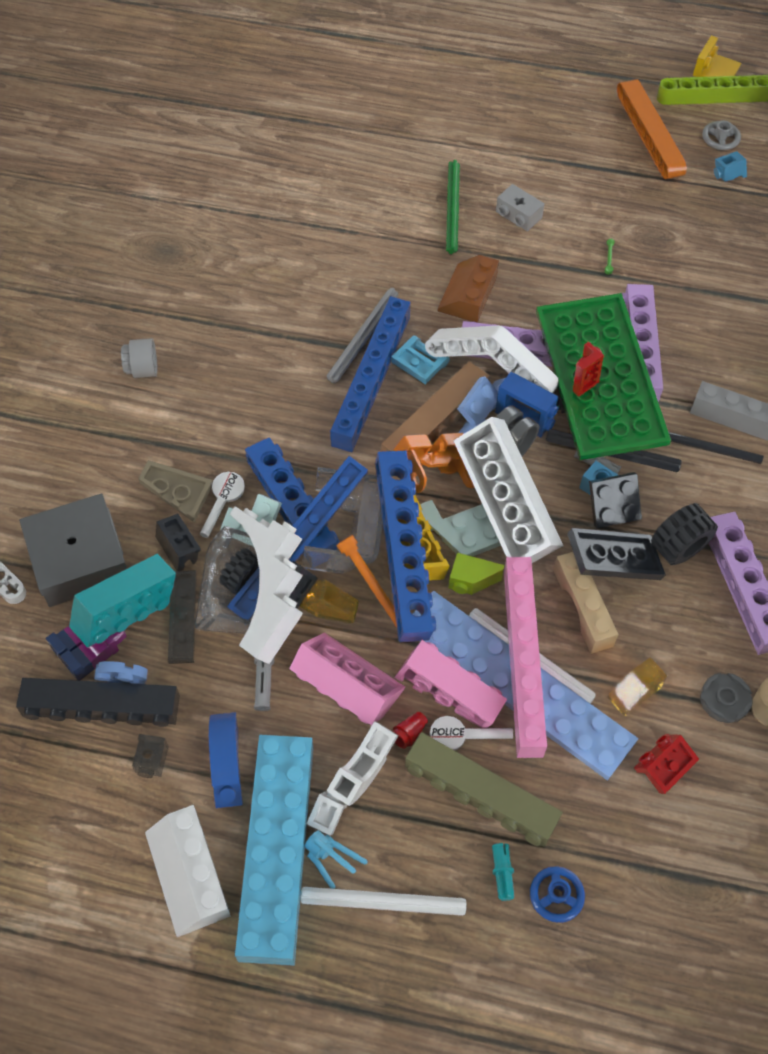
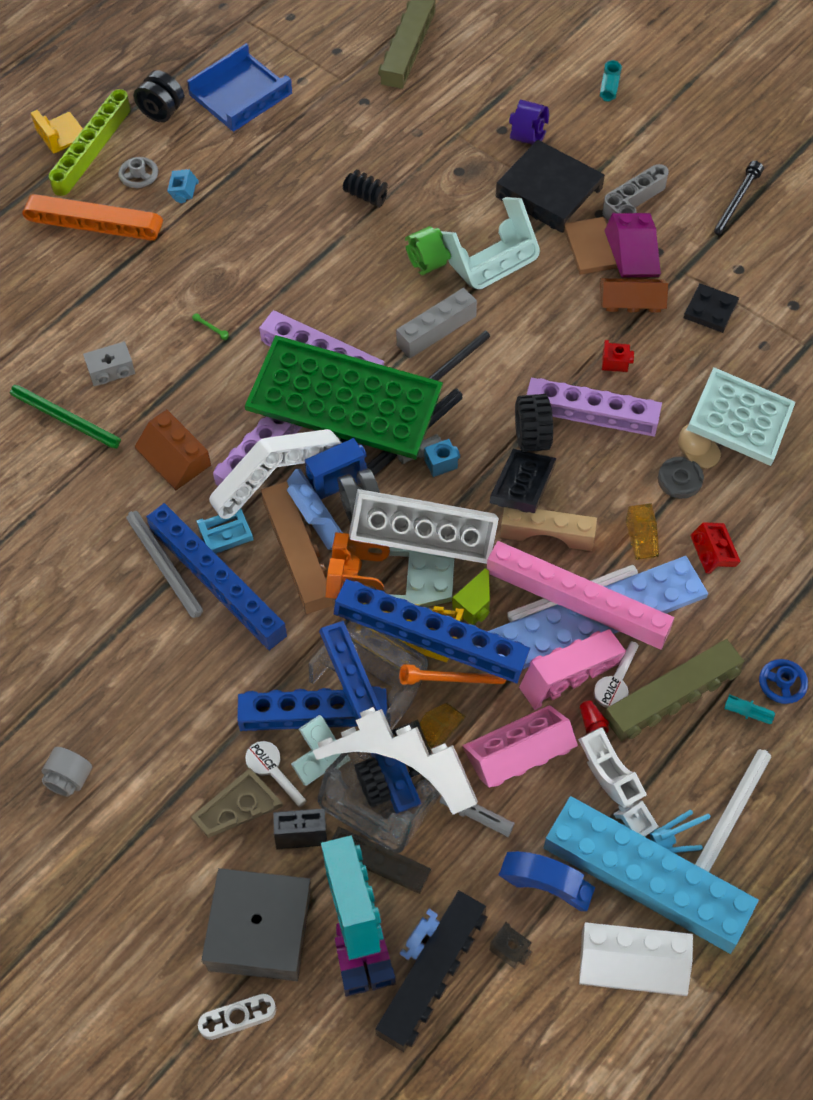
camera: 60 degrees left, 0 degrees up
red bracket [573,342,604,397] -> none
plate [589,472,642,528] -> none

